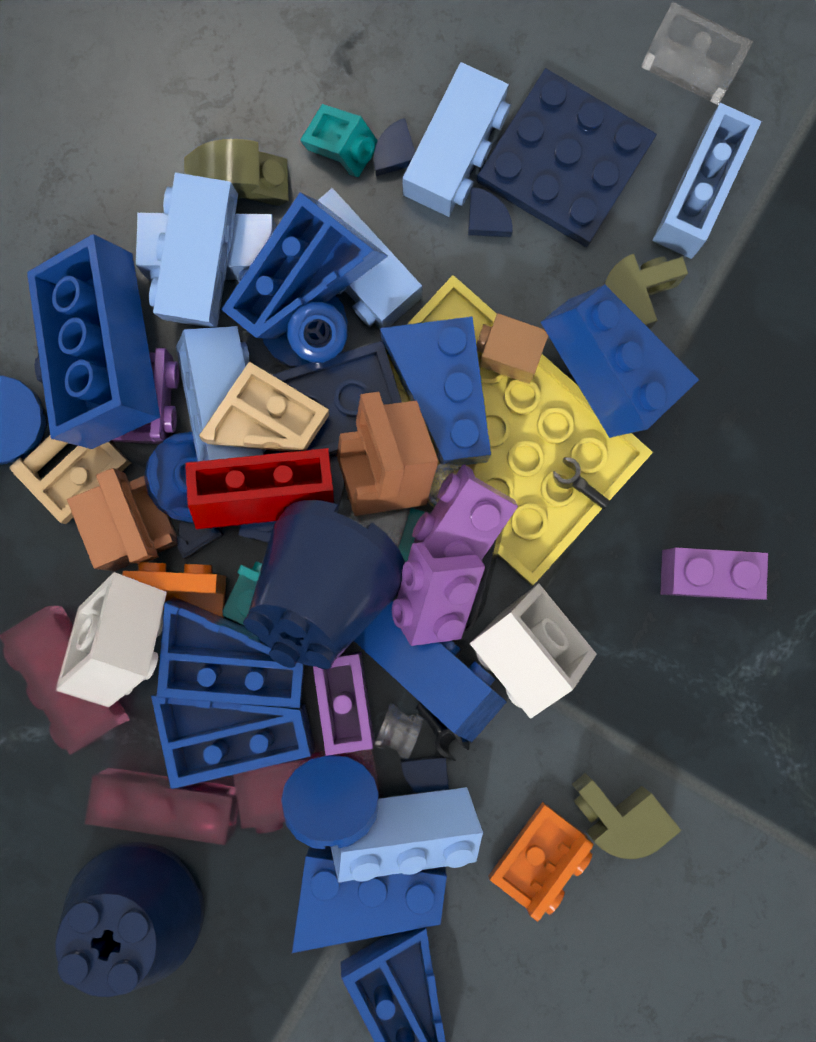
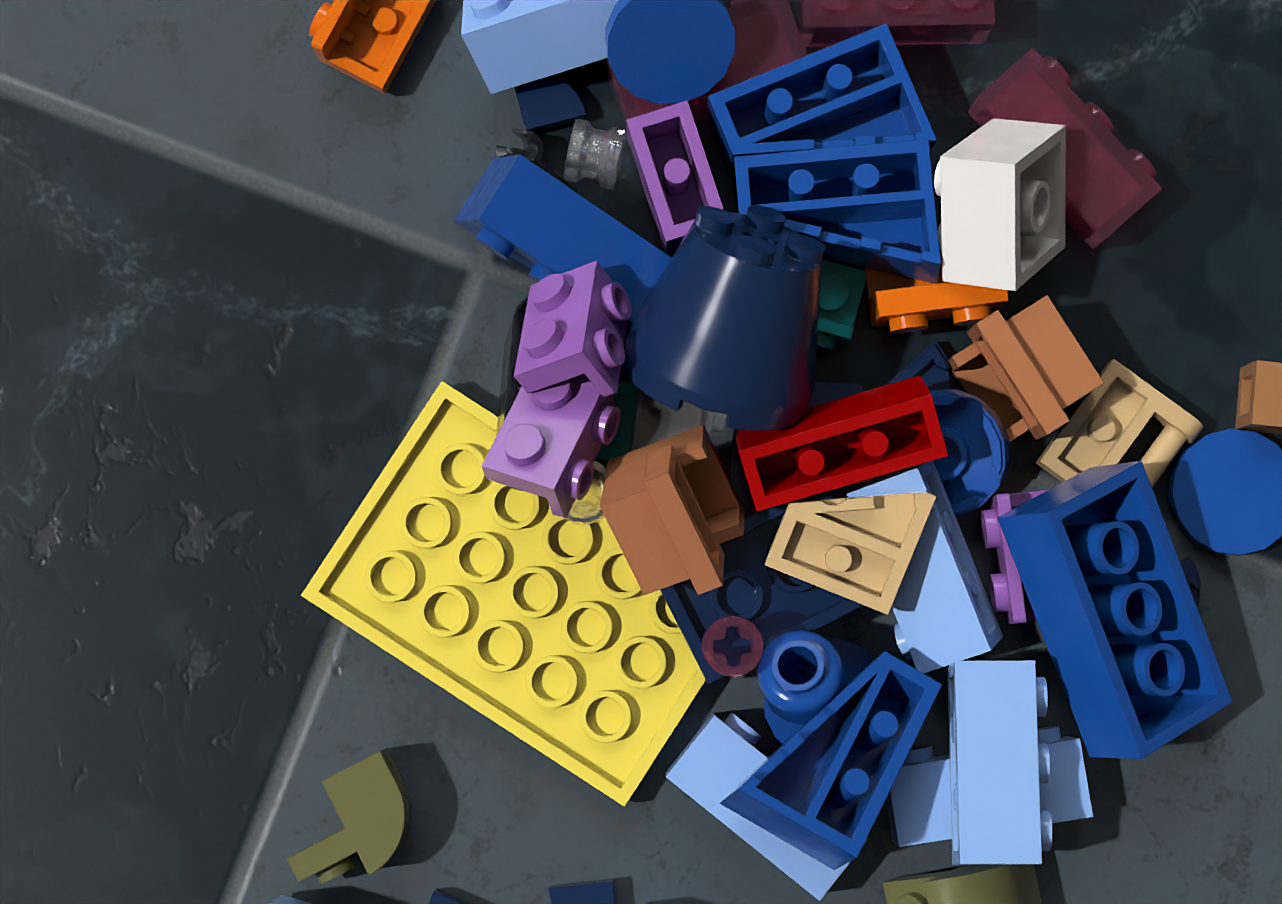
camera: 170 degrees right, 0 degrees up
blue wedge [380,316,491,468] -> none
white brick [470,583,597,719] -> none
medium nougat brick [476,313,548,384] -> none
blue wedge [540,284,699,438] -> none
hand [553,457,610,510] -> none
olive brick [572,773,682,859] -> none
medium lavender brick [660,547,768,600] -> none
none -> clear pink bush [701,616,763,677]

